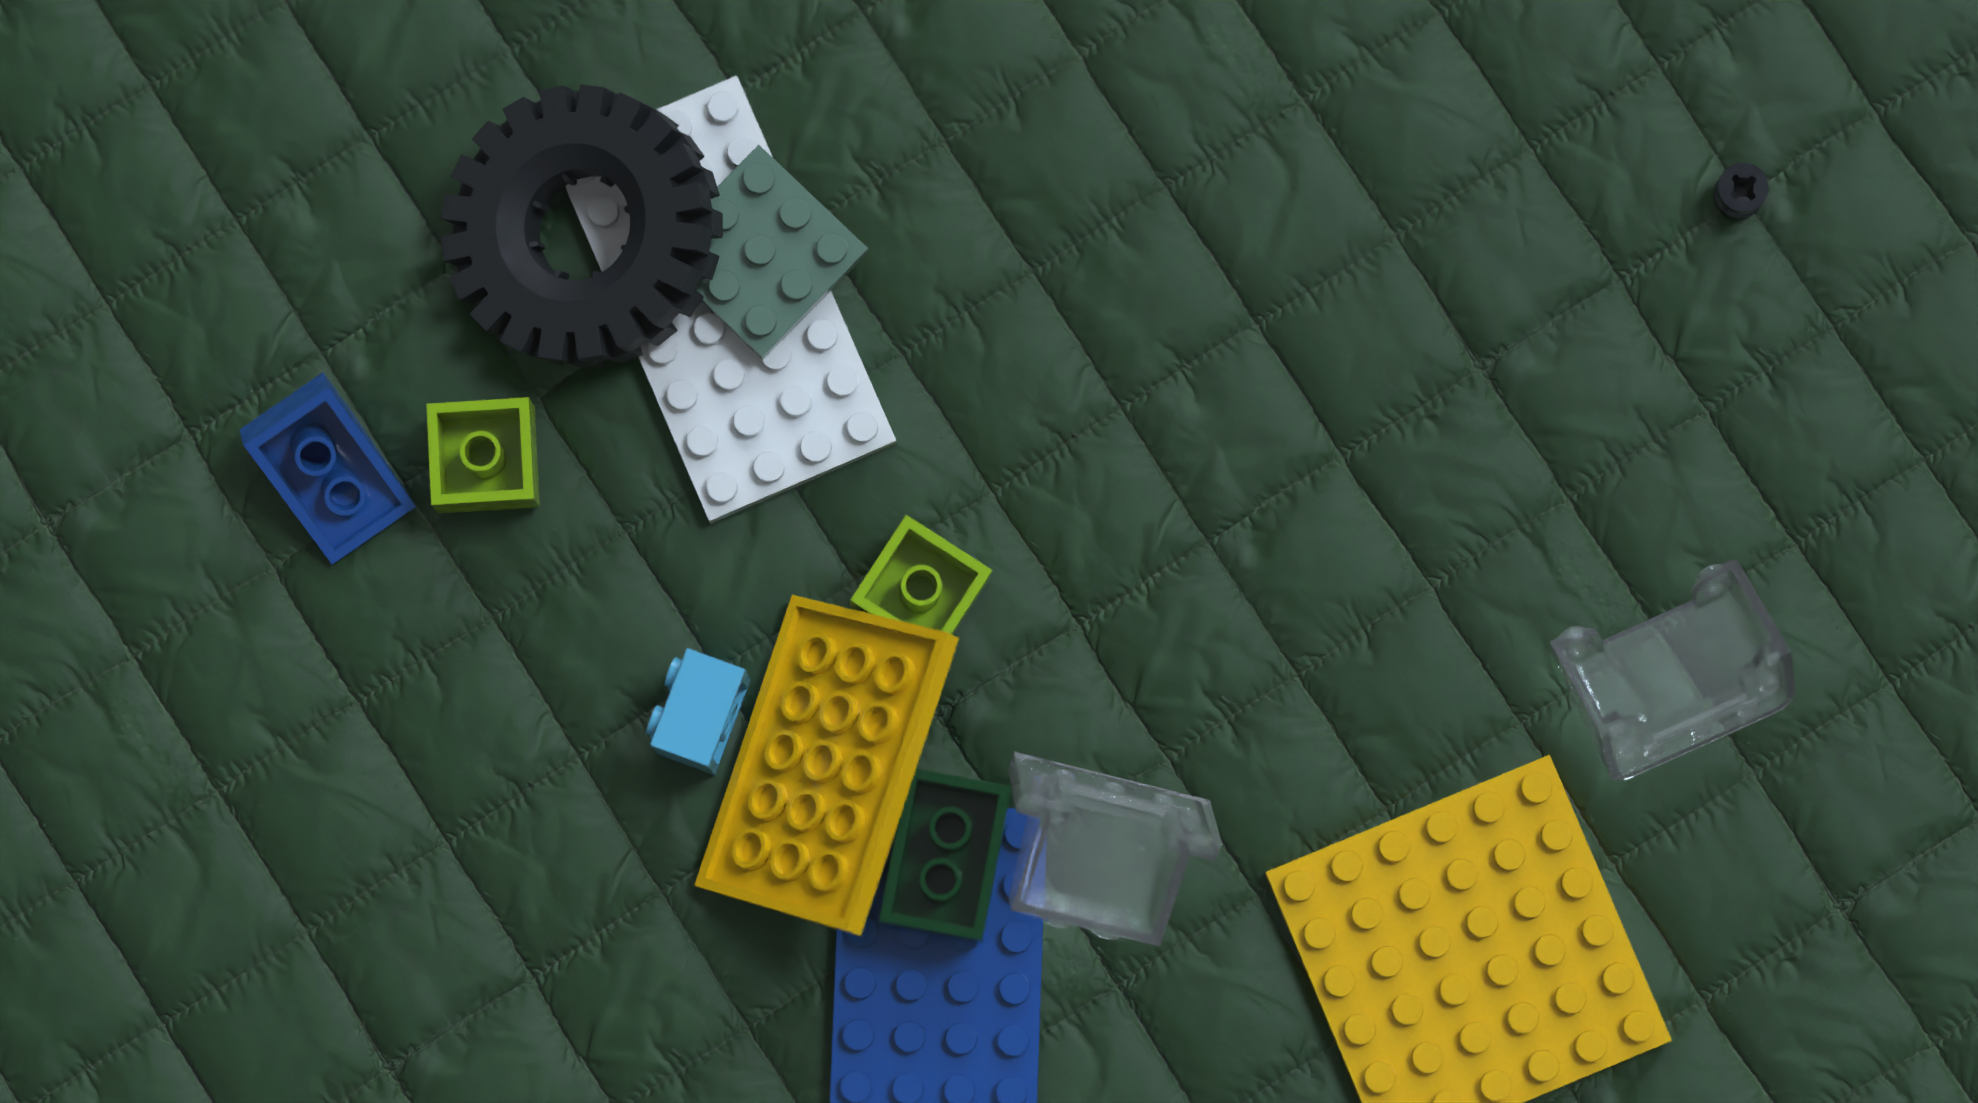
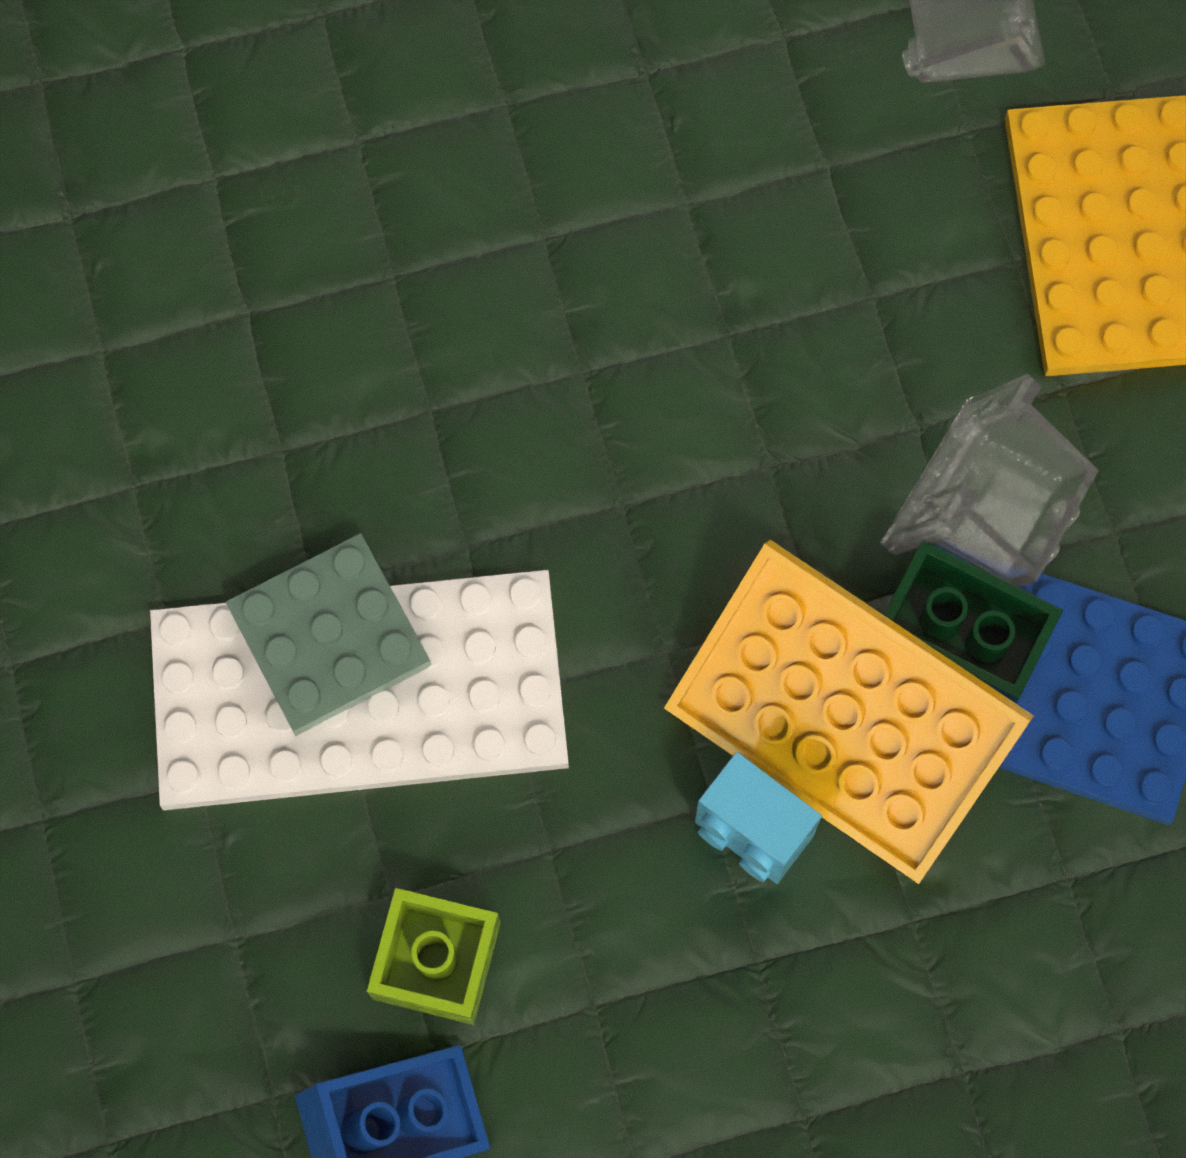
camera: 75 degrees left, 10 degrees down
black tyre [441,84,723,368] -> none
lime brick [849,515,993,635] -> none

